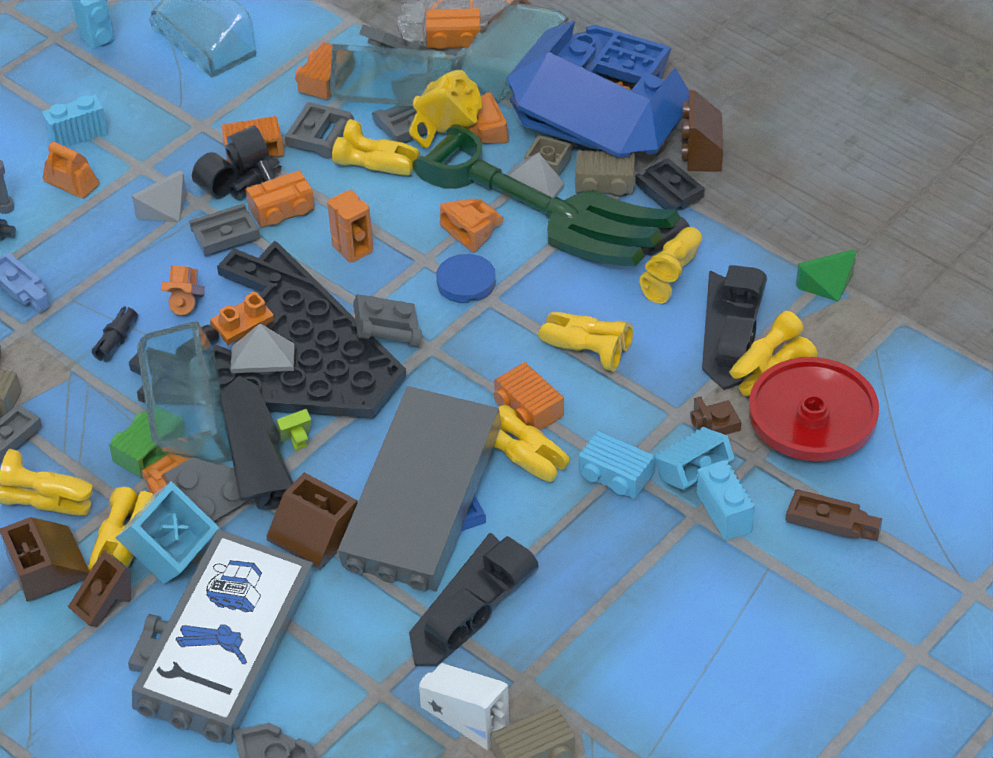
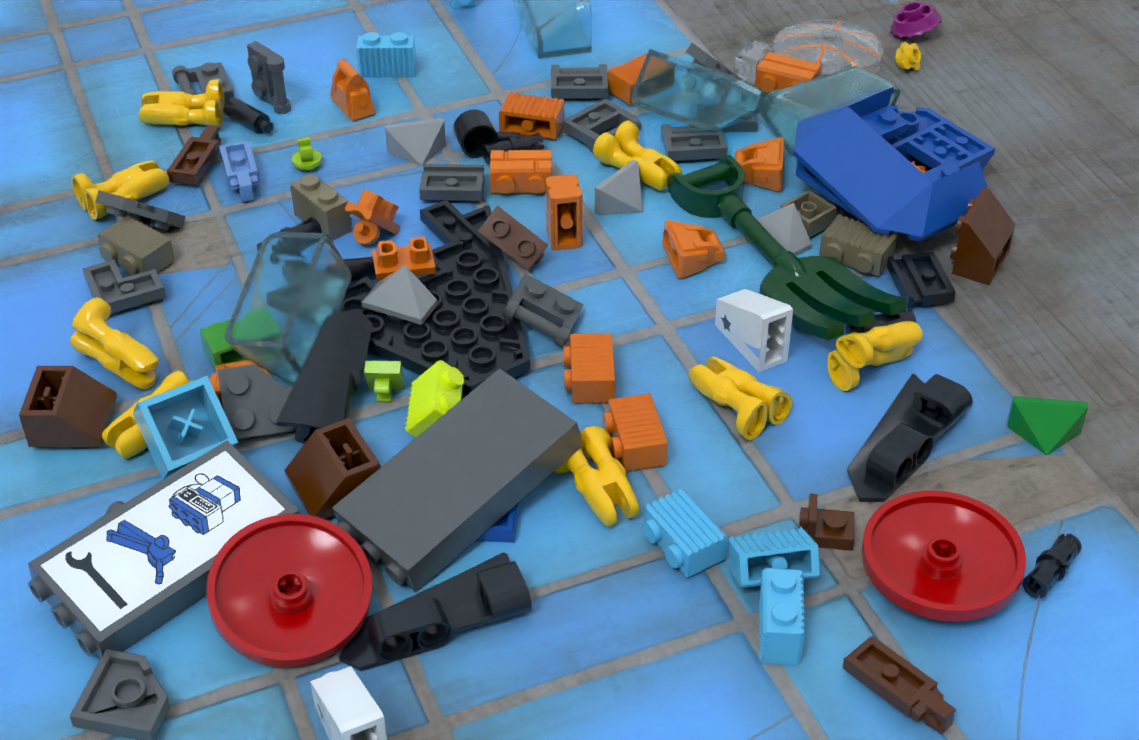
camera: 25 degrees right, 5 degrees down
reddish brown slope [68,550,131,627] -> none
black piece [225,125,275,182] -> none
yellow piece [409,70,482,148] -> none
blue tile [436,254,496,303] -> none
yellow piece [729,310,818,396] -> none
none -> red dish [206,514,372,667]
none -> dark tan brick [290,174,353,242]
none -> lime plate [292,138,322,171]
none -> neon yellow brick [405,360,464,438]
none -> reddish brown hinge [478,205,548,271]
none -> dark grey plate [551,64,608,100]
none -> orange brick [563,333,615,405]
none -> light grey slope [595,160,643,215]
none -> white slope [715,289,793,373]
none -> black pin [1022,533,1082,598]

